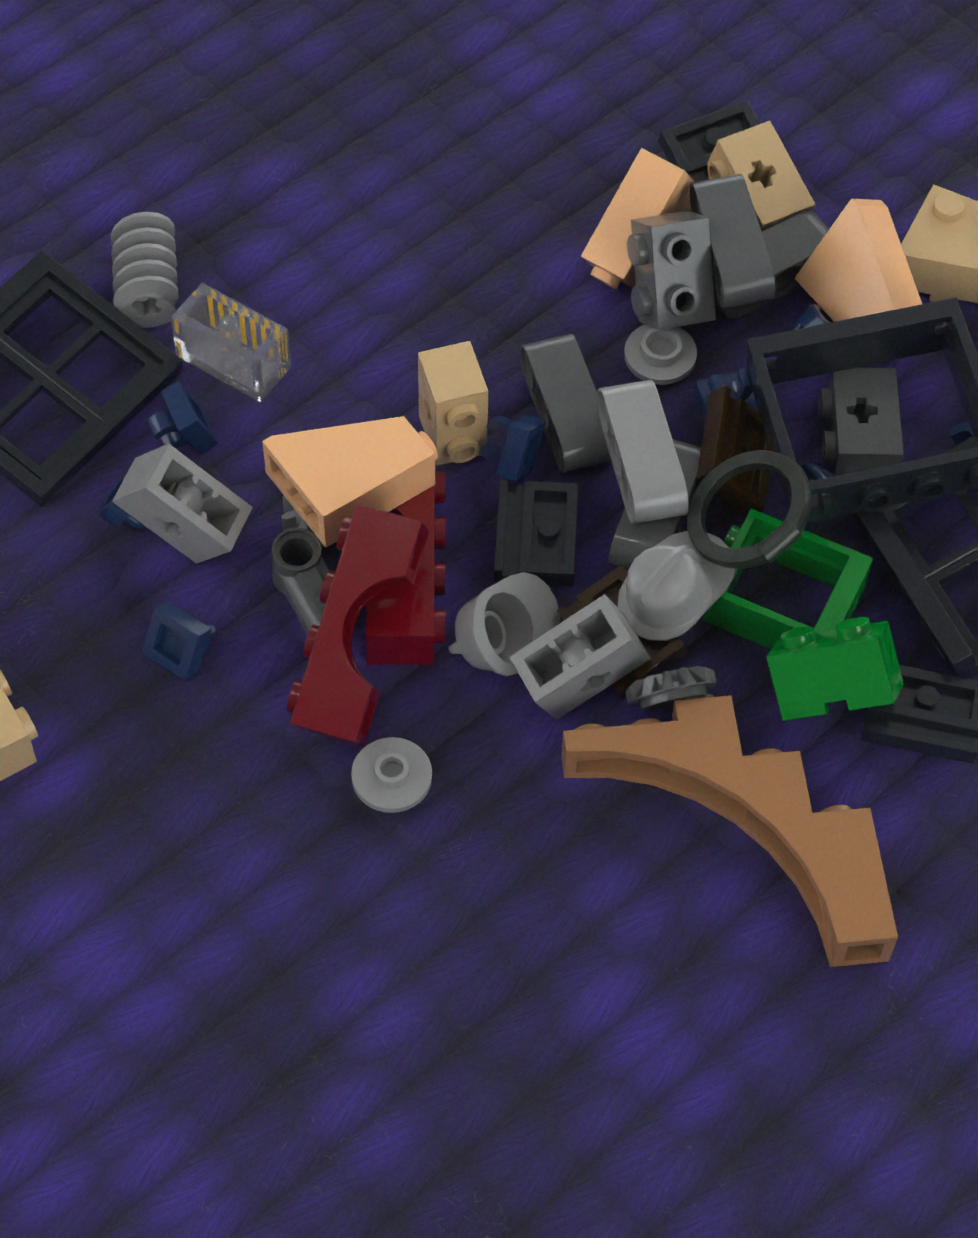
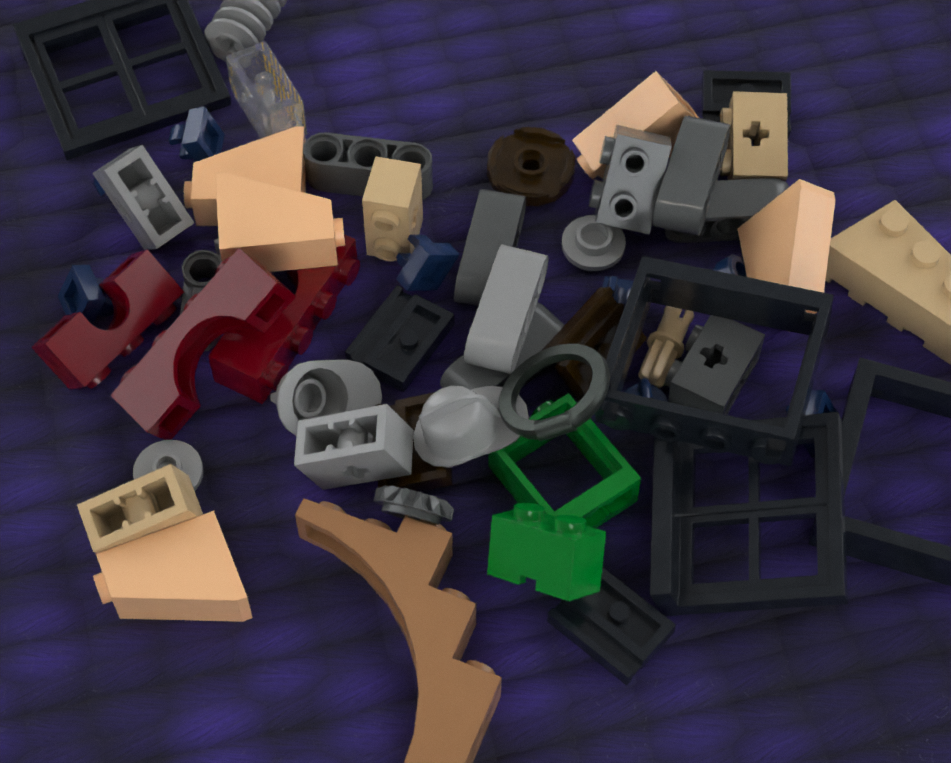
camera: 30 degrees right, 0 degrees up
none -> dark red arch [31,249,184,390]
none -> tan brick [77,464,203,553]
none -> light nougat slope [93,511,253,622]
none -> light nougat slope [184,126,306,226]
none -> dark grey beam [303,132,433,200]
none -> dark brown plate [487,127,575,206]
none -> tan axle [638,306,694,388]

